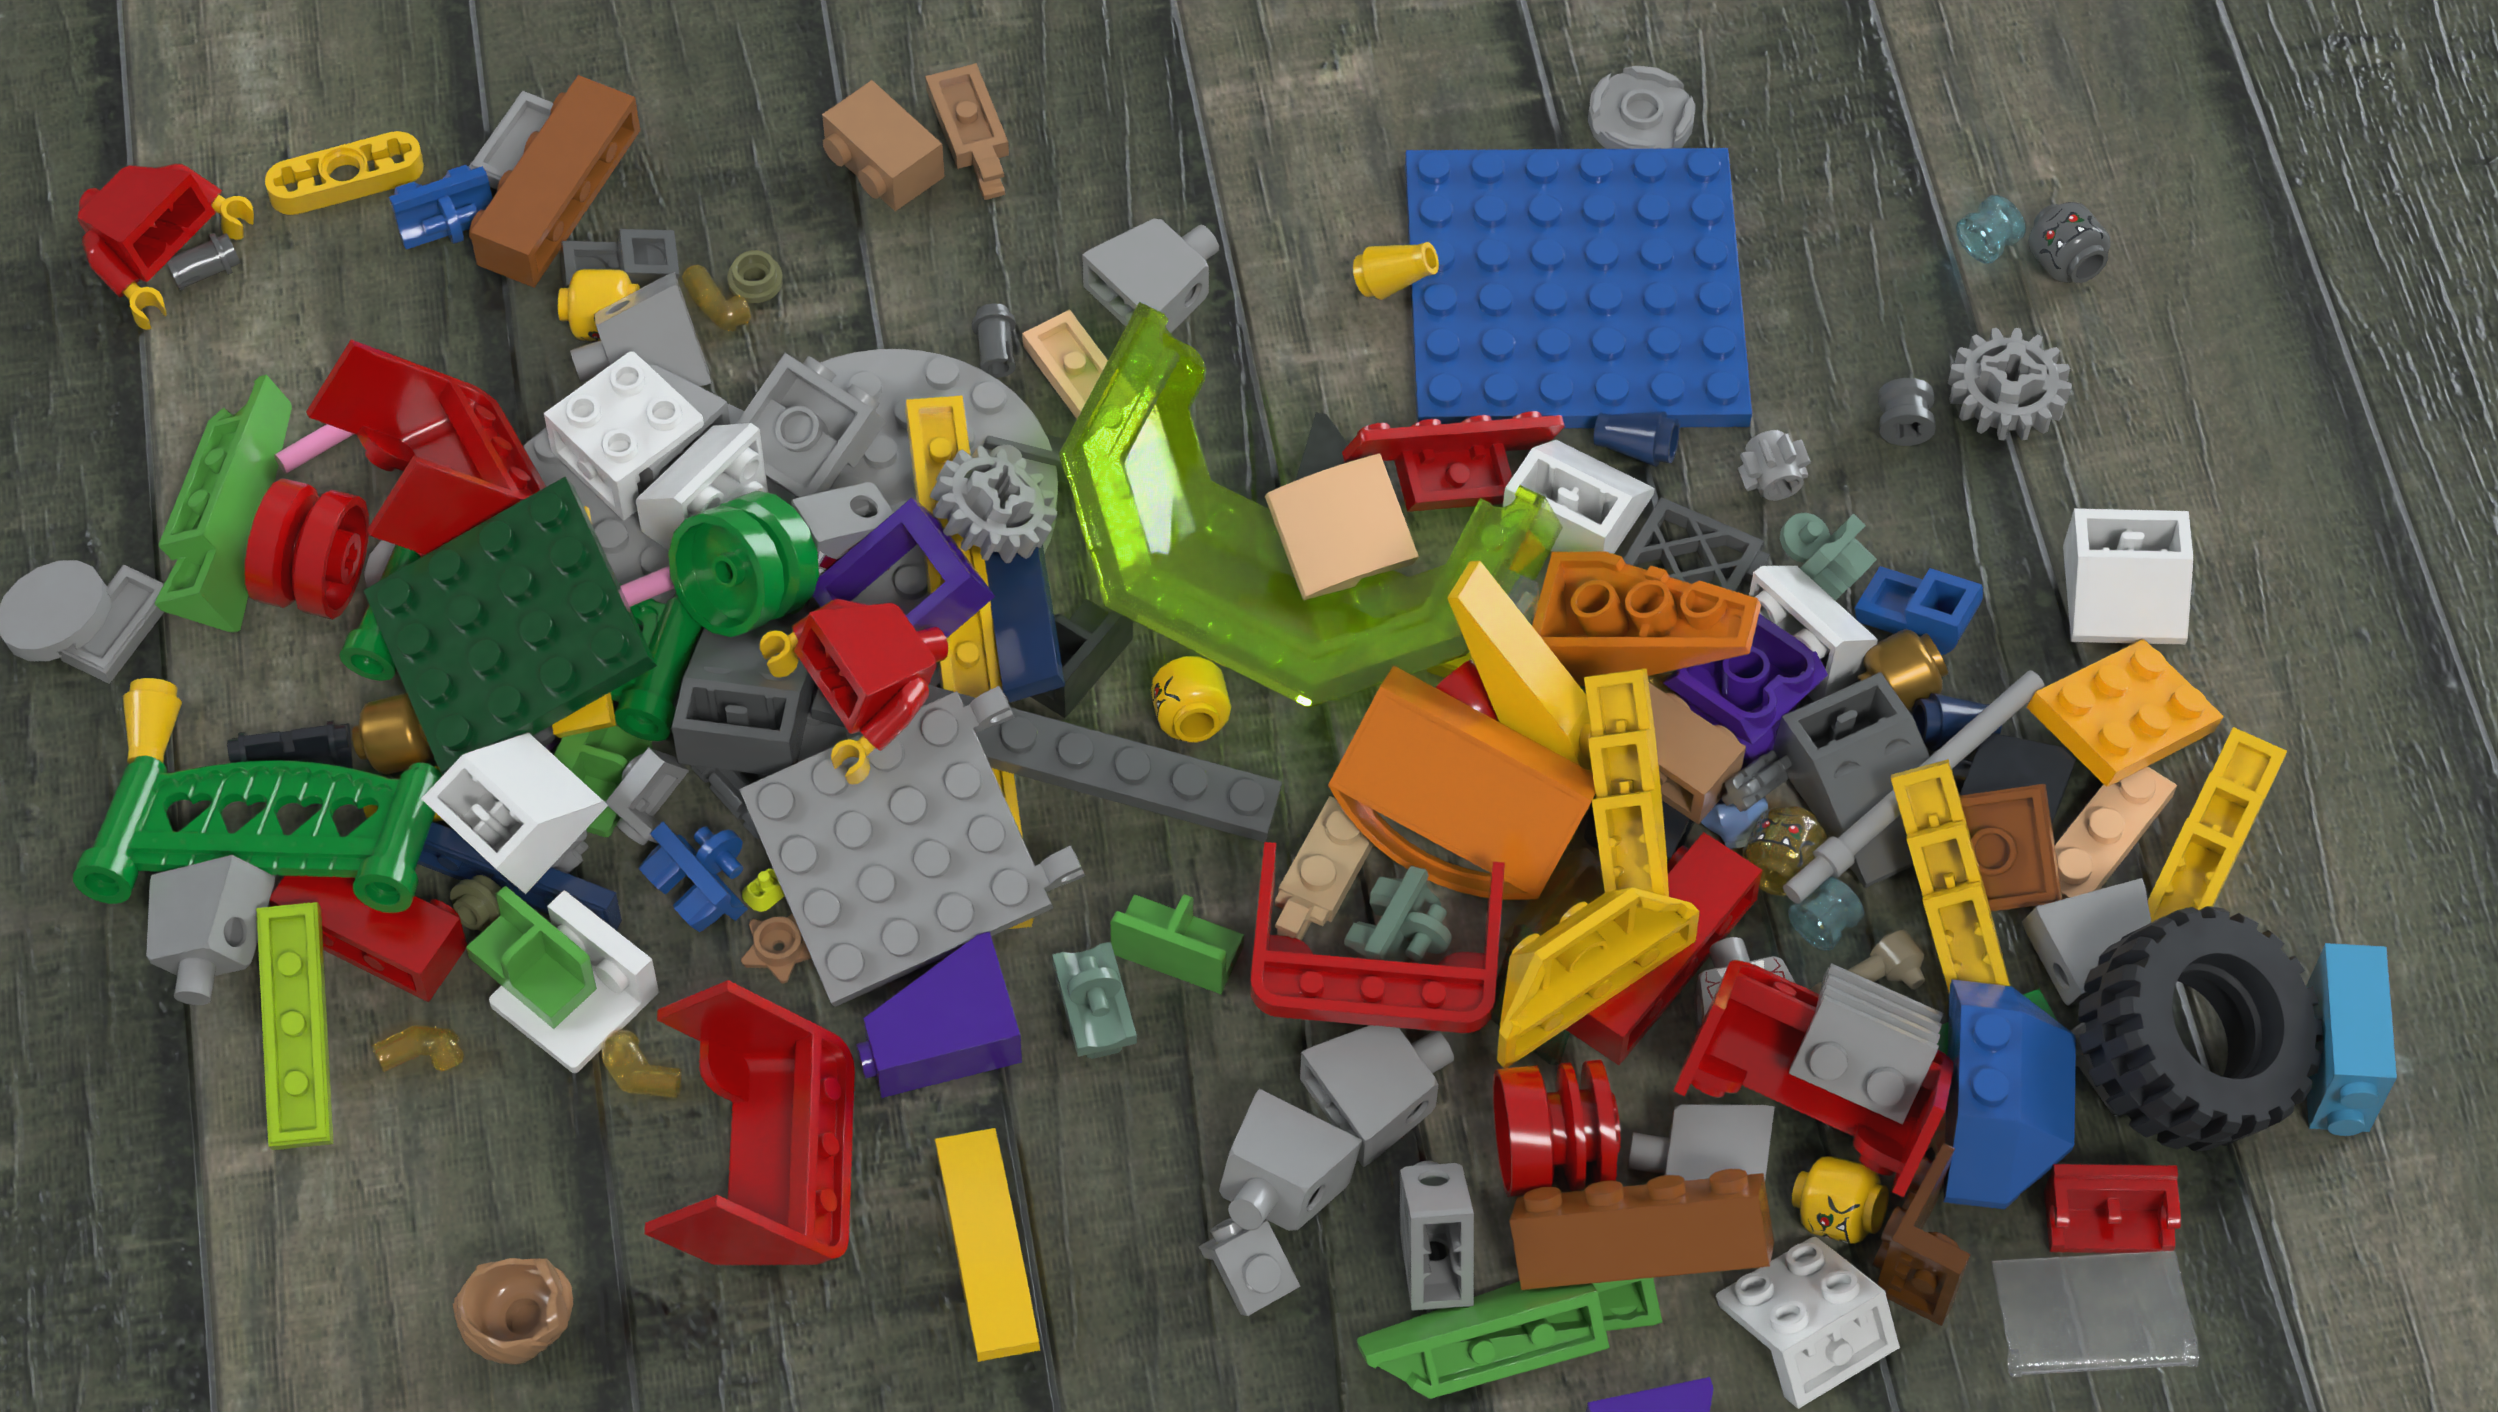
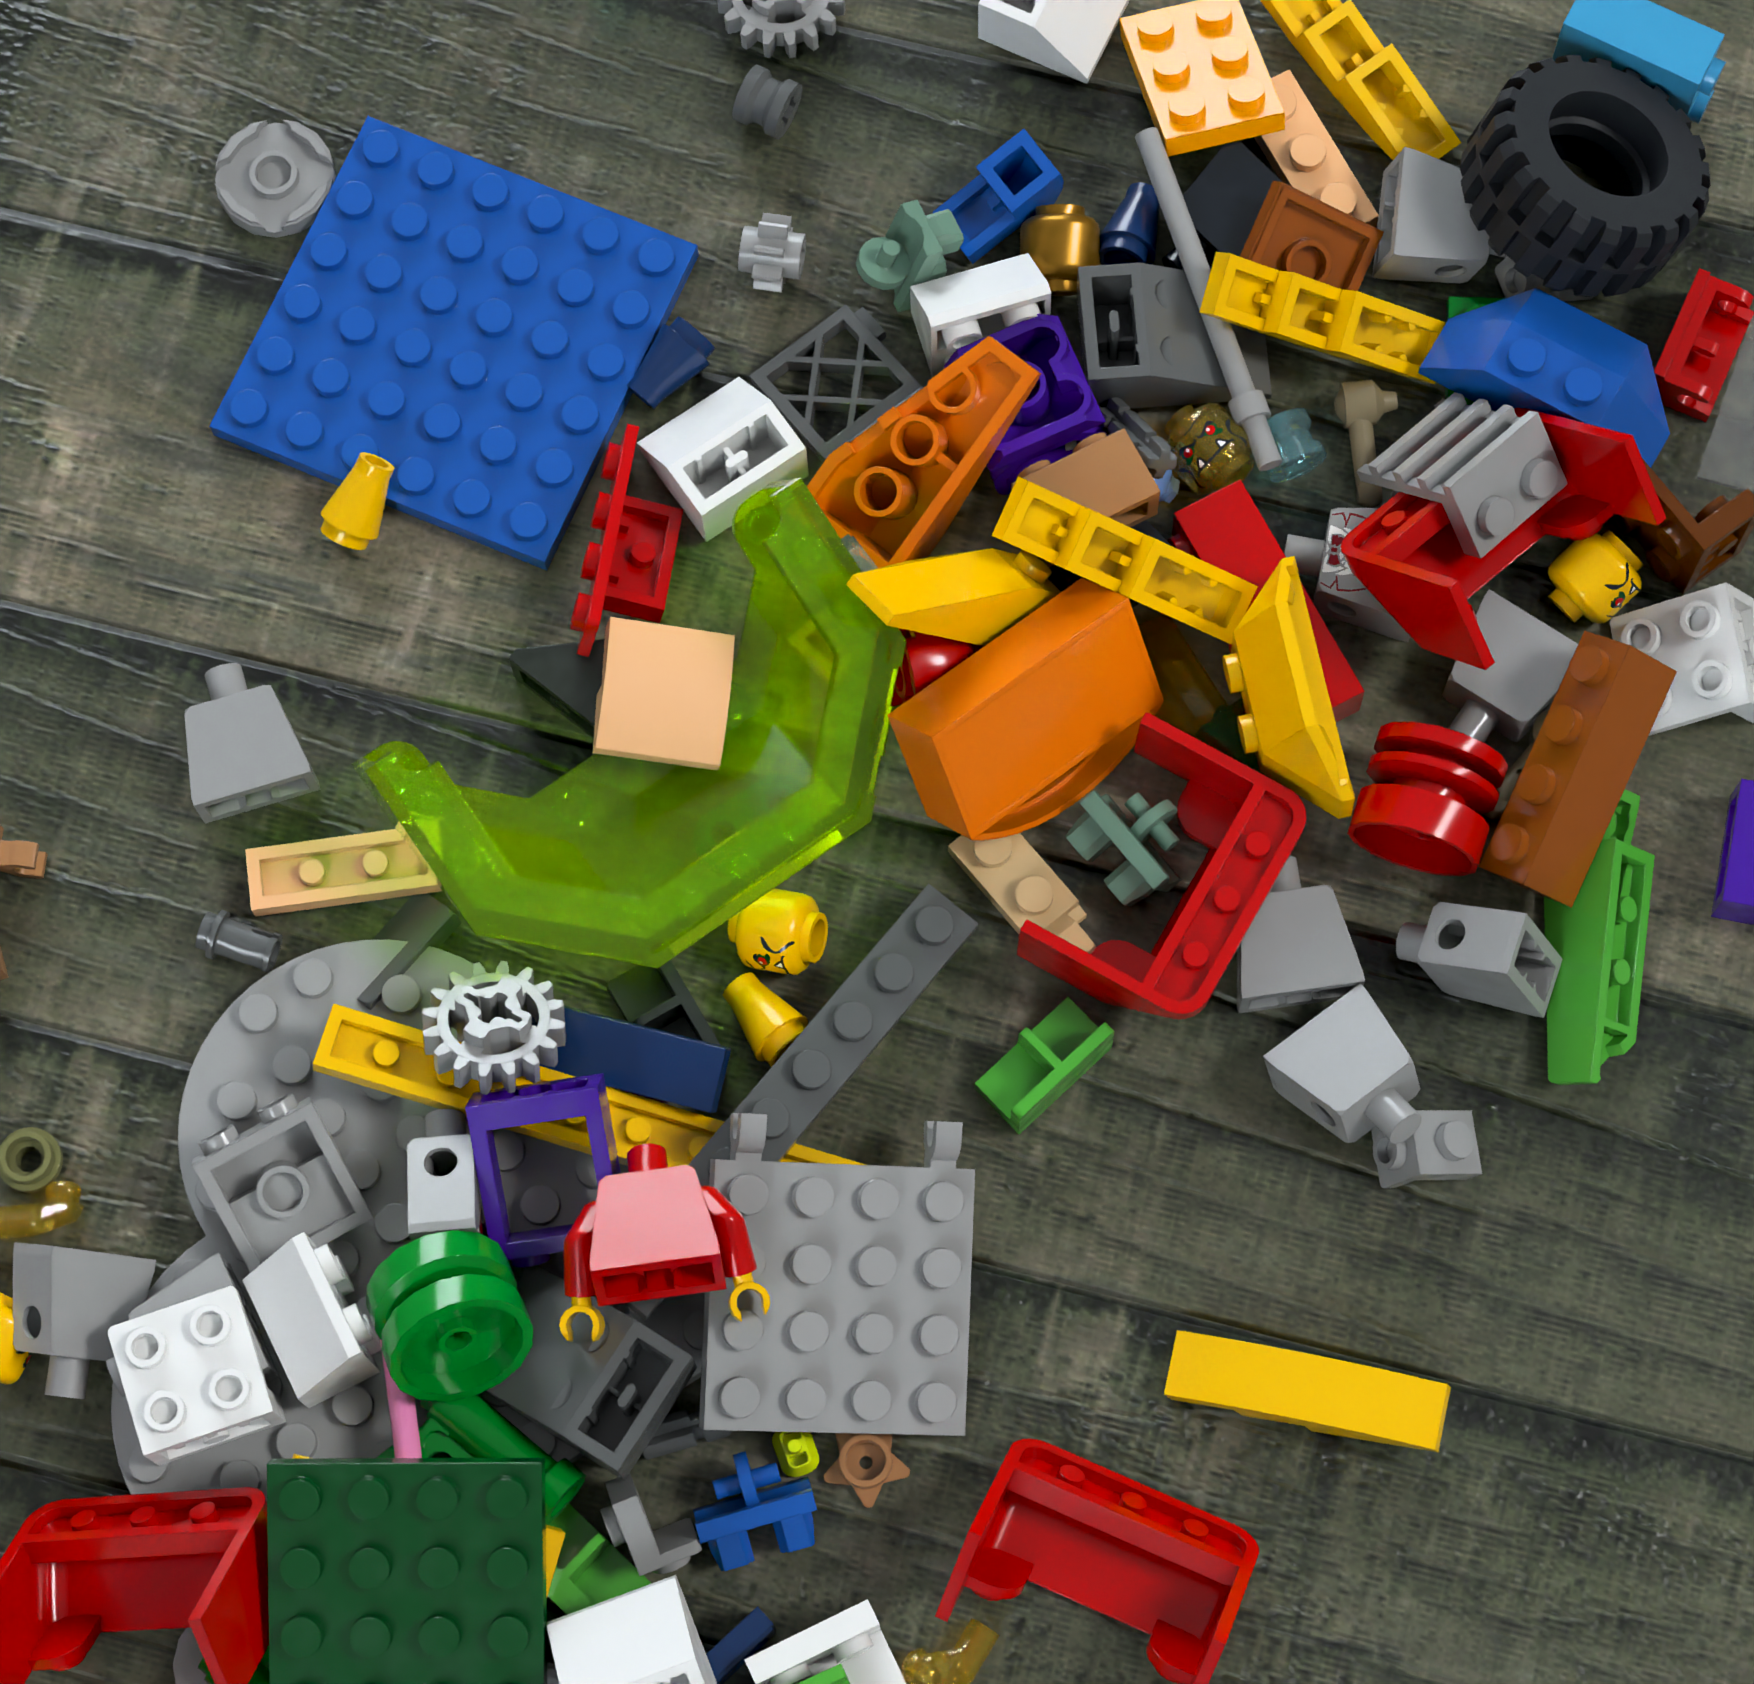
camera: 60 degrees left, 15 degrees up
dark purple slope [856,932,1022,1098] -> none
sand green hips [1052,942,1137,1059] -> none
none -> yellow cone [723,972,808,1067]

